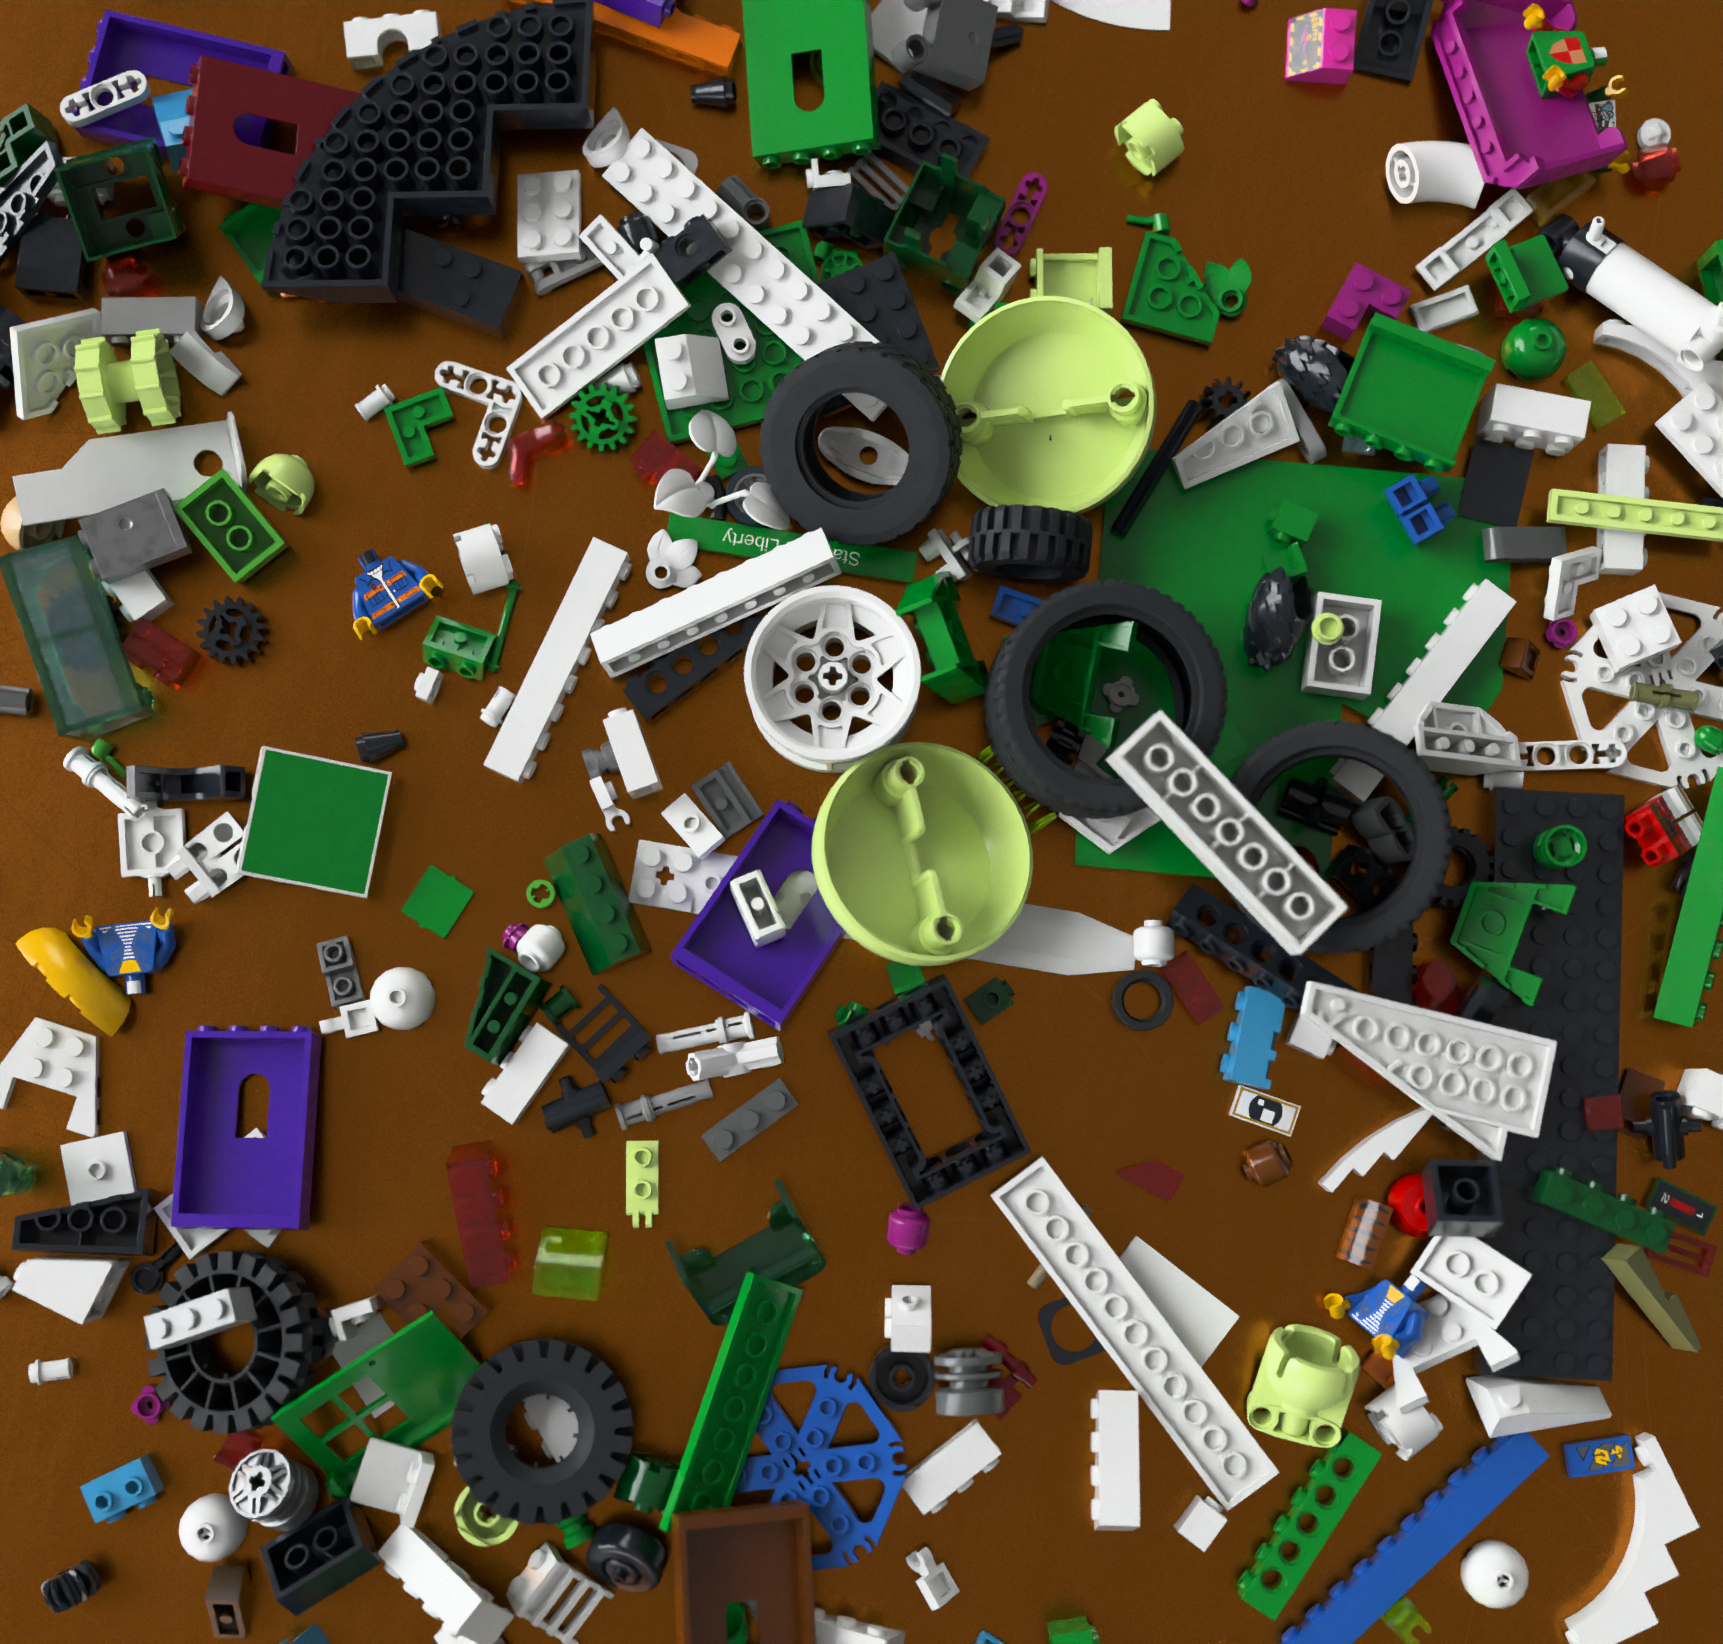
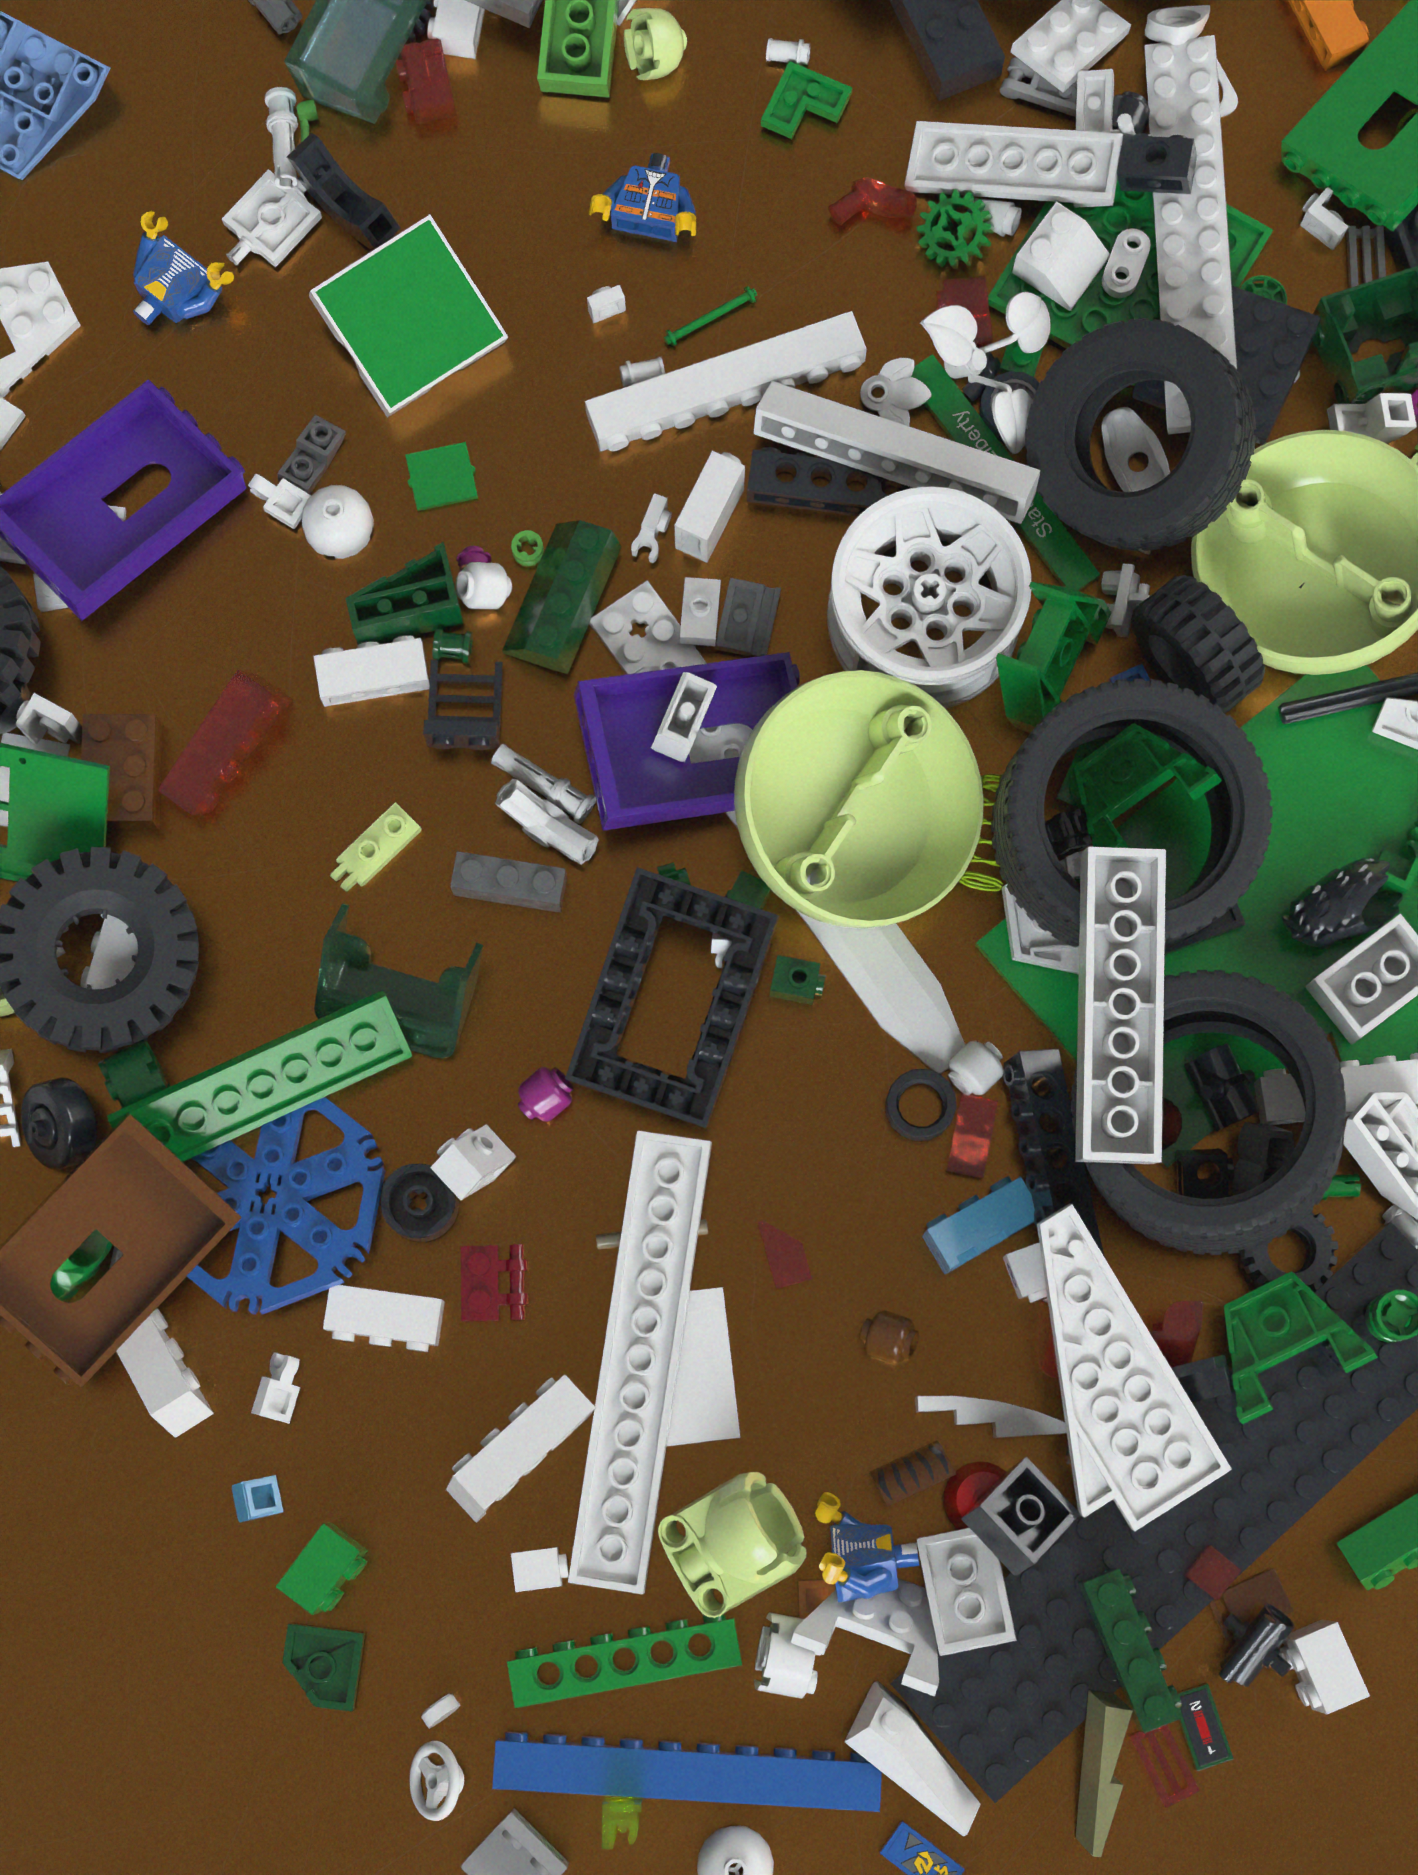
camera: 45 degrees right, 5 degrees down
yellow brick [15,927,131,1037] -> none
white hips [165,811,244,904] -> none
black gear [196,596,268,666] -> none
black cone [355,729,404,763] -> none
green bracket [422,615,496,680] -> none
white beam [434,361,523,470] -> none
white brick [453,523,514,595] -> none
clear neon green slope [532,1226,608,1301] -> none
black pin [541,1075,613,1139] -> none
green wheel [555,1512,595,1549] -> none
flat silver wheel [582,741,620,780] -> none
light grey pin [614,1079,714,1131] -> none
black cone [690,76,737,108] -> none
dark grey piece [716,174,772,231] -> none
black brick [802,183,896,249] -> none
green hand [813,241,857,264] -> none
dark grey wheel [934,1348,1005,1416] -> none
black piece [1038,1297,1106,1365] -> none
white plate [1103,676,1139,713] -> none
tile [1229,1085,1301,1137] -> none
yellowish green plate [1311,613,1344,645] -> none
black brick [1367,925,1418,1007] -> none

